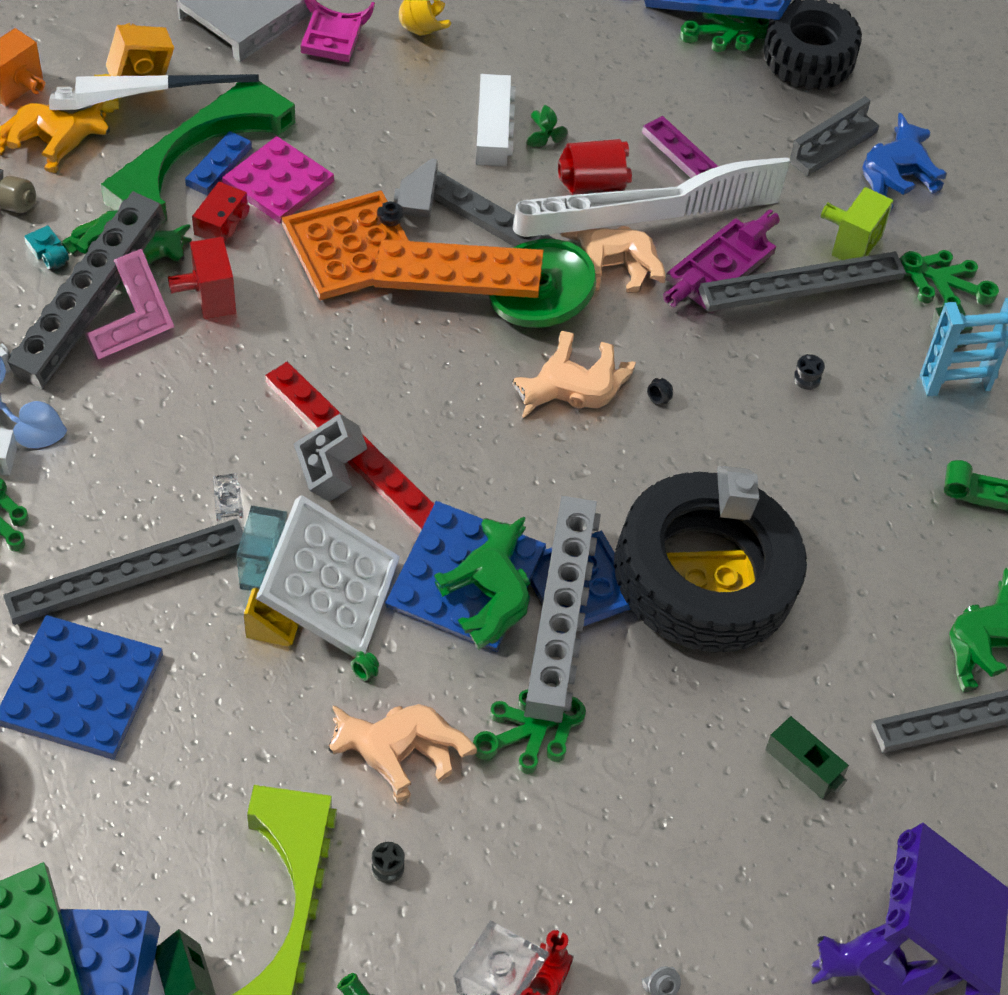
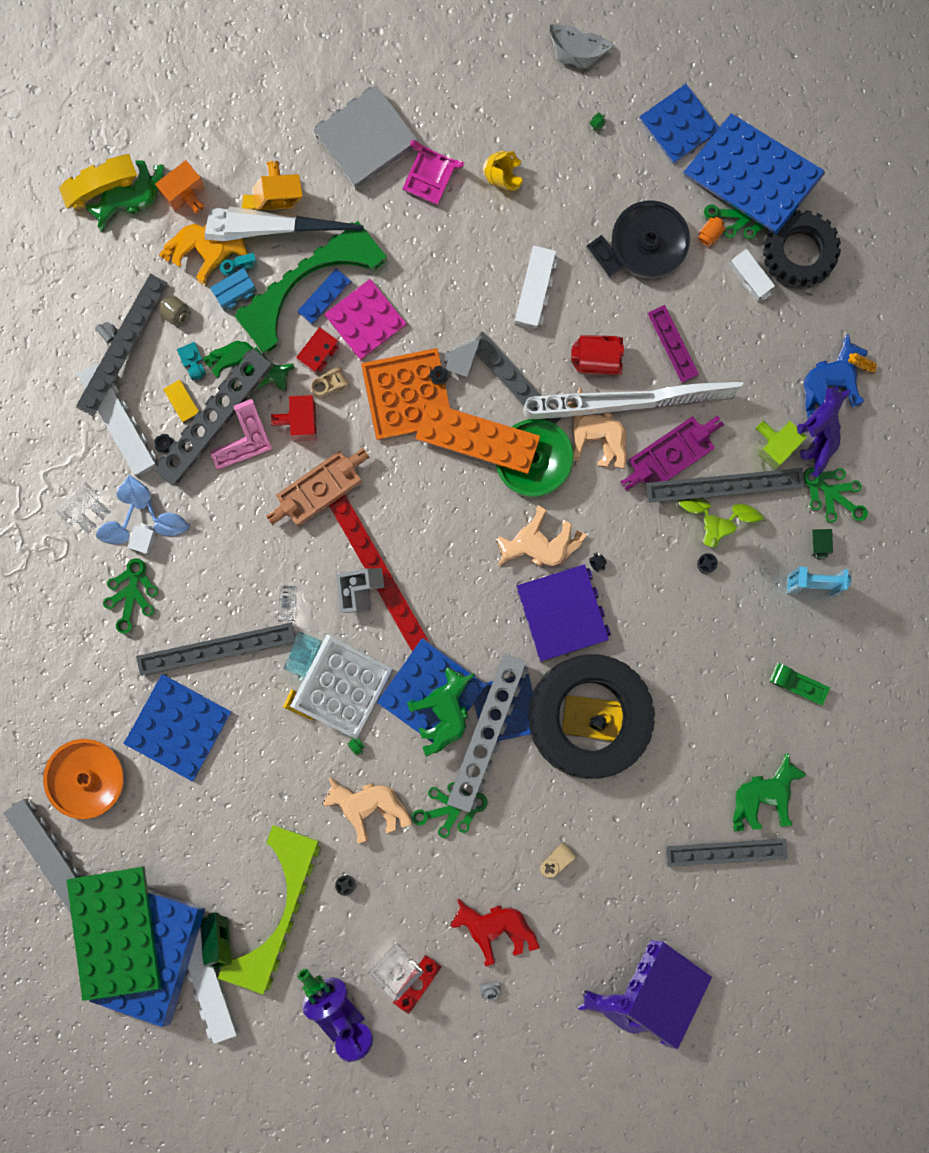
camera: 20 degrees right, 30 degrees up
green plant [526,105,568,147] -> none
light grey slope [717,466,759,520] -> none
dark green brick [765,716,849,799] -> none
dark grey fence [790,96,879,177] -> none
none -> black plate [154,434,173,453]
none -> yellow tile [163,379,199,423]
none -> dark azure brick [210,268,257,311]
none -> teal plate [220,252,257,277]
none -> nougat plate [265,448,370,527]
none -> tan piece [311,367,350,399]
none -> red animal [450,898,540,967]
none -> dark purple panel [516,564,611,662]
none -> tan piece [540,842,577,878]
none -> black plate [586,235,623,278]
none -> black plate [589,715,608,732]
none -> black dish [611,200,690,279]
none -> lime plant [677,498,765,547]
none -> orange brick [698,217,726,247]
none -> white brick [729,249,775,301]
none -> dark purple animal [797,385,851,477]
none -> light orange axle [848,353,878,373]

